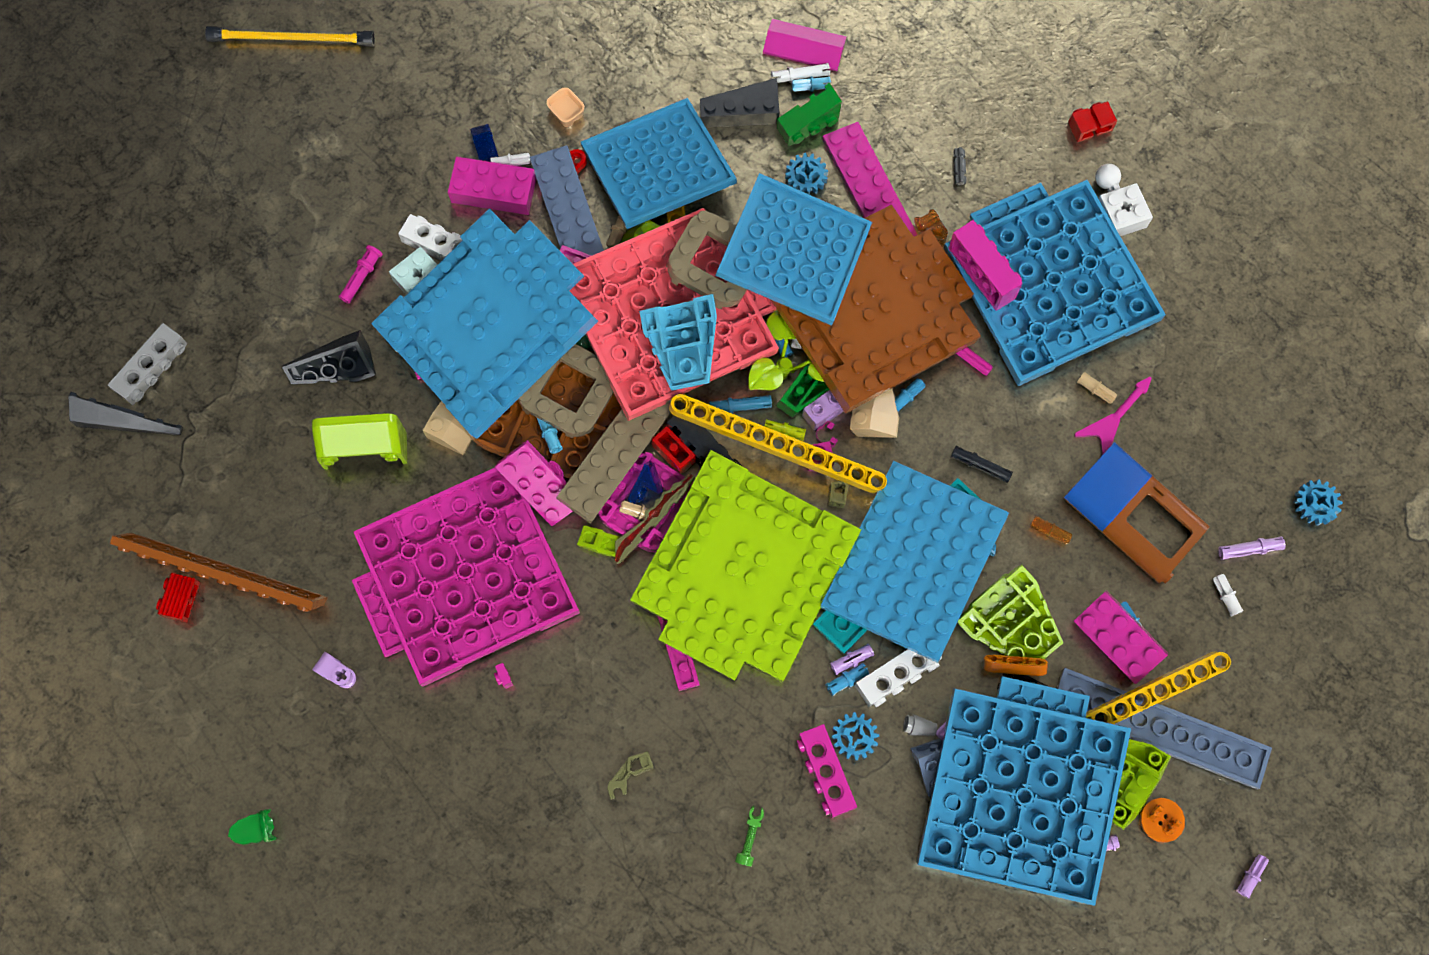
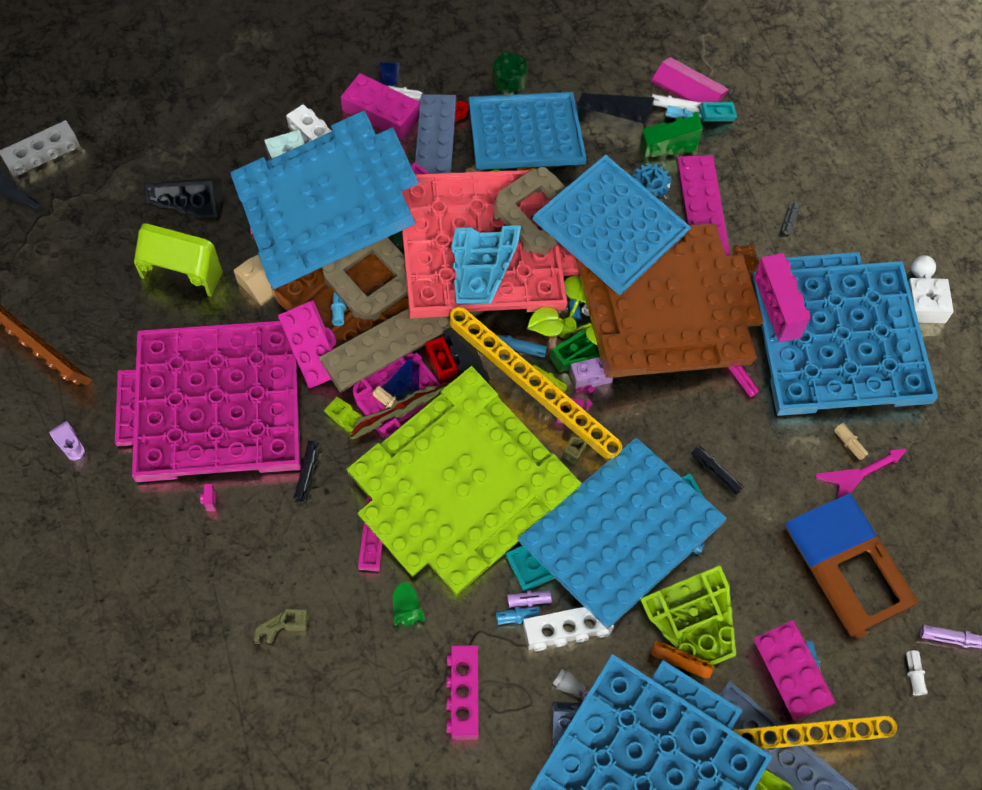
camera: 20 degrees right, 10 degrees down
dark pink pin [338,245,383,304] -> none
light nougat piece [546,88,585,127] -> none
bright green bar [735,805,764,866] -> none
dark azure gear [831,712,879,761] -> none
tan wedge [850,389,899,438] -> none
dark azure axle [895,378,926,412] -> none
clear orange axle [1030,516,1072,545] -> none
red piece [1068,101,1117,142] -> none
none -> black pin [293,441,320,502]
none -> green piece [392,582,425,626]
none -> dark green brick [493,51,528,94]
none -> teal plate [699,102,737,121]

